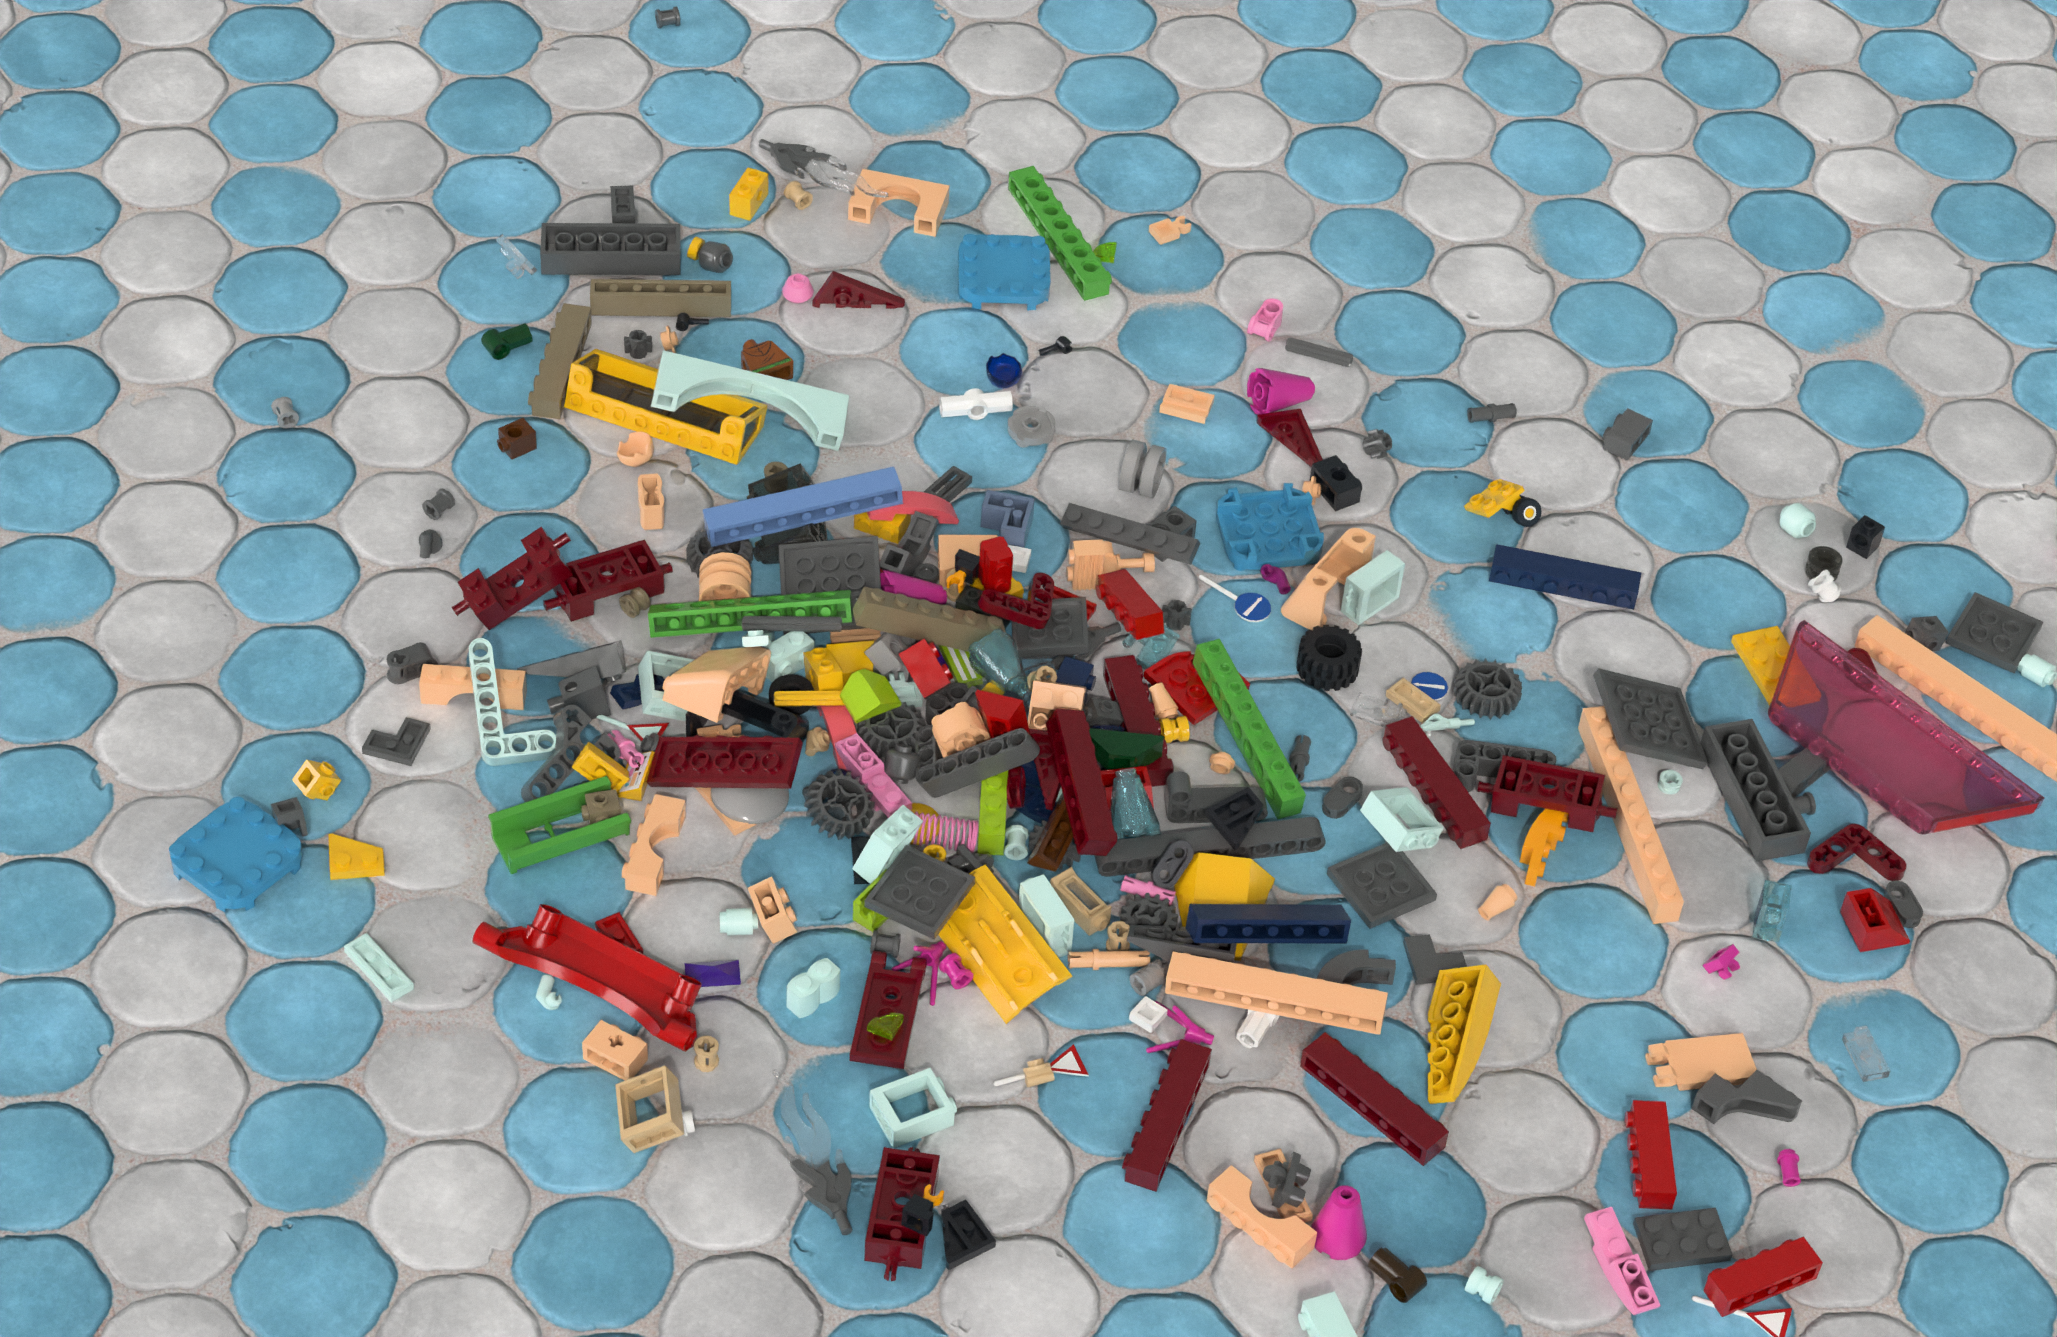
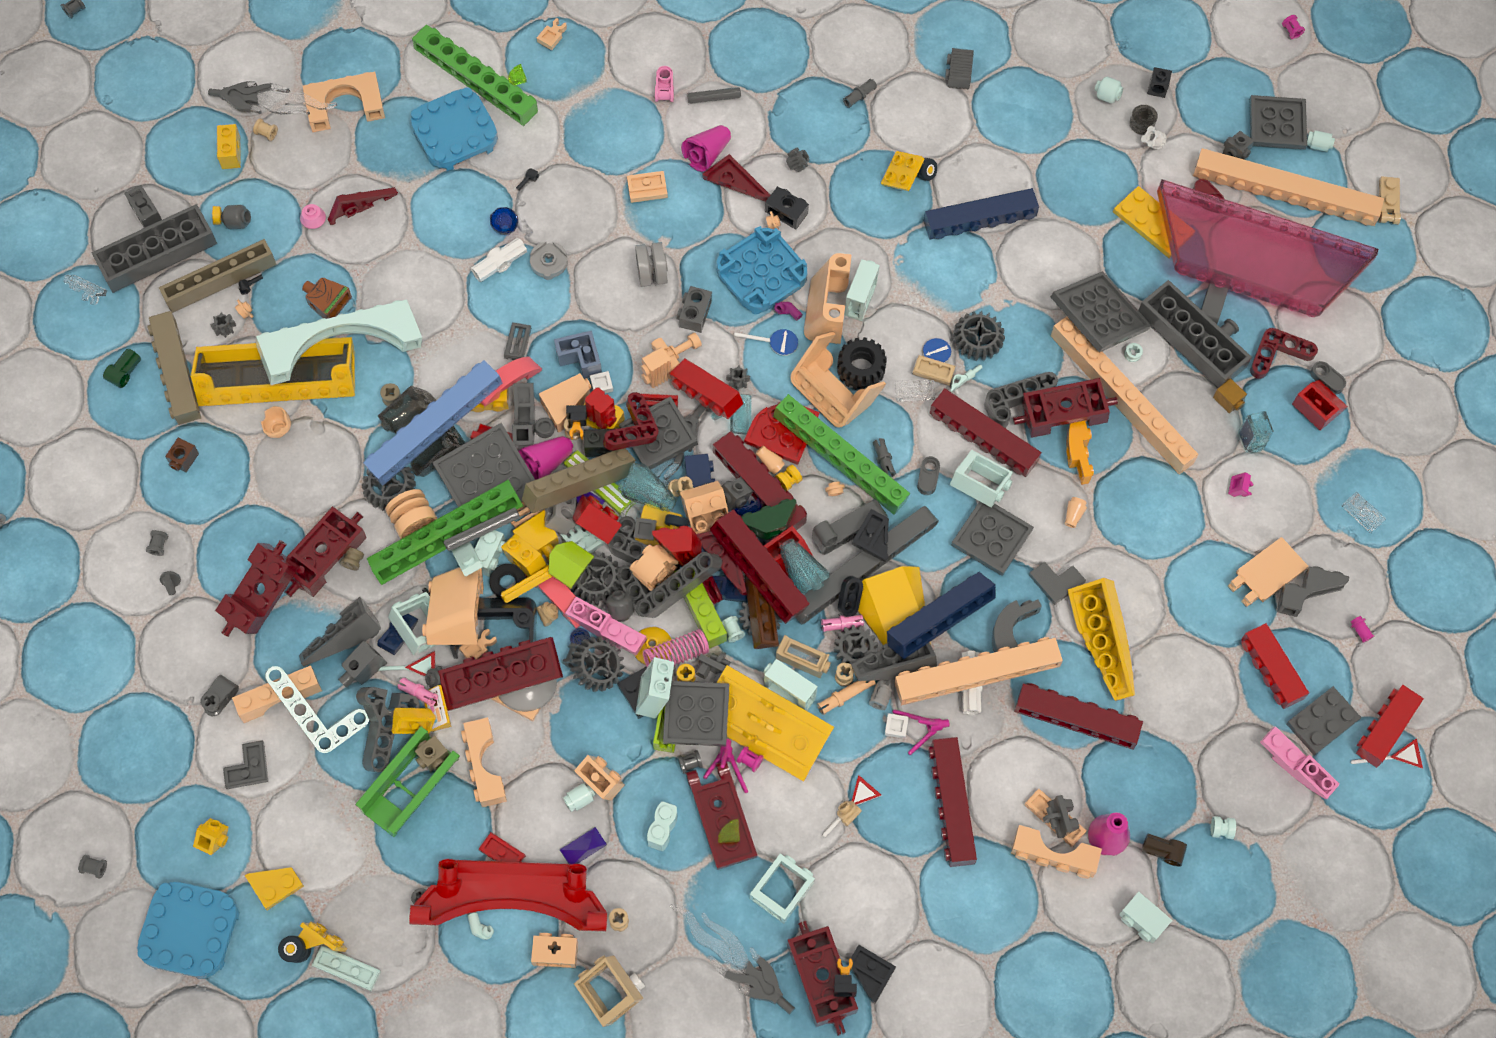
camera: 25 degrees left, 20 degrees up
dark grey panel [271,797,308,837] -> none
light nougat brick [638,474,664,530] -> none
dark grey plate [1060,503,1201,565] -> none
none -> dark grey bush [78,854,107,879]
none -> plate [278,921,347,963]
none -> light nougat windscreen [791,332,886,427]
none -> pearl gold brick [1213,378,1247,414]

